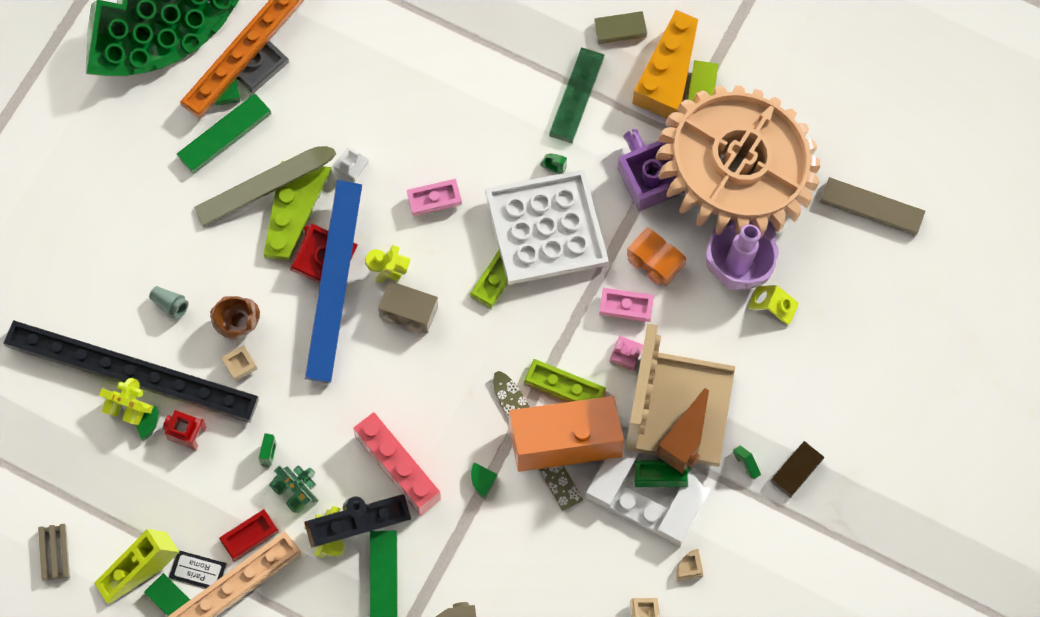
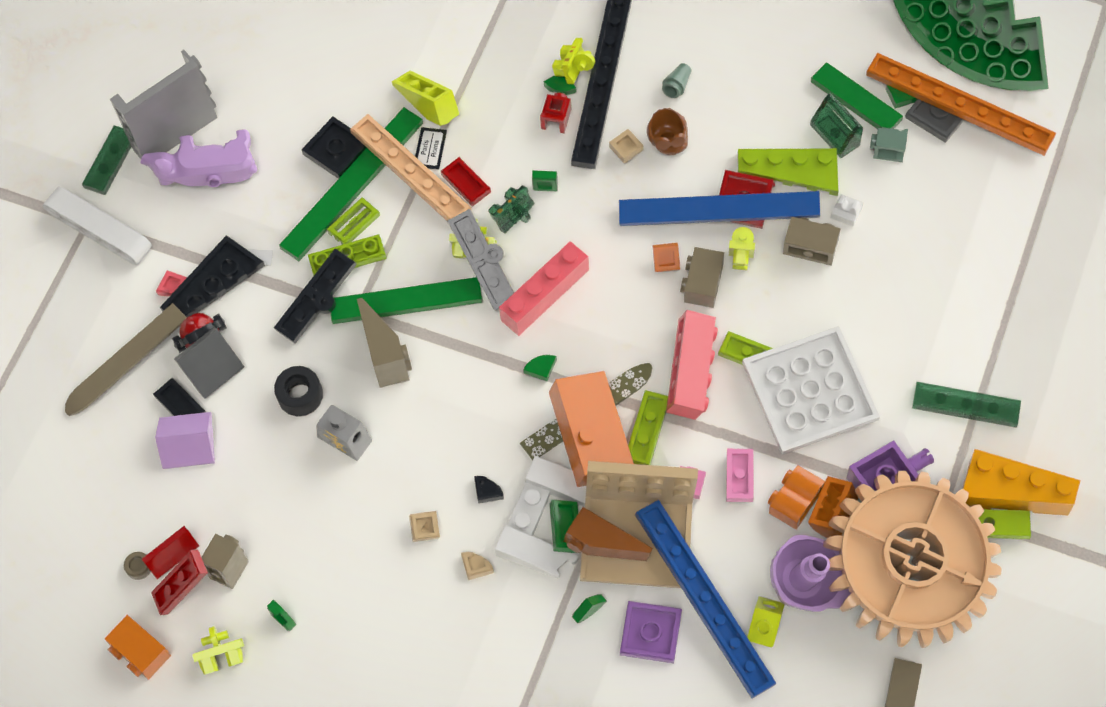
camera: 90 degrees right, 5 degrees down
dark tan tile [38,523,70,581] -> none
olive piece [194,146,336,227] -> none
bright pink plate [406,178,462,217] -> none
green tile [540,153,567,174] -> none
olive tile [594,11,647,44] -> none
dark brown tile [770,441,825,498] -> none
none -> black tile [474,476,504,504]
none -> medium lavender tile [620,601,682,664]
none -> blue tile [635,500,777,699]
none -> orange plate [652,243,680,272]
none -> coral brick [666,310,718,420]
none -> dark tan brick [783,217,841,266]
none -> orange brick [808,476,859,538]
none -> clear green tile [810,93,863,158]
none -> sand green window [870,127,908,163]

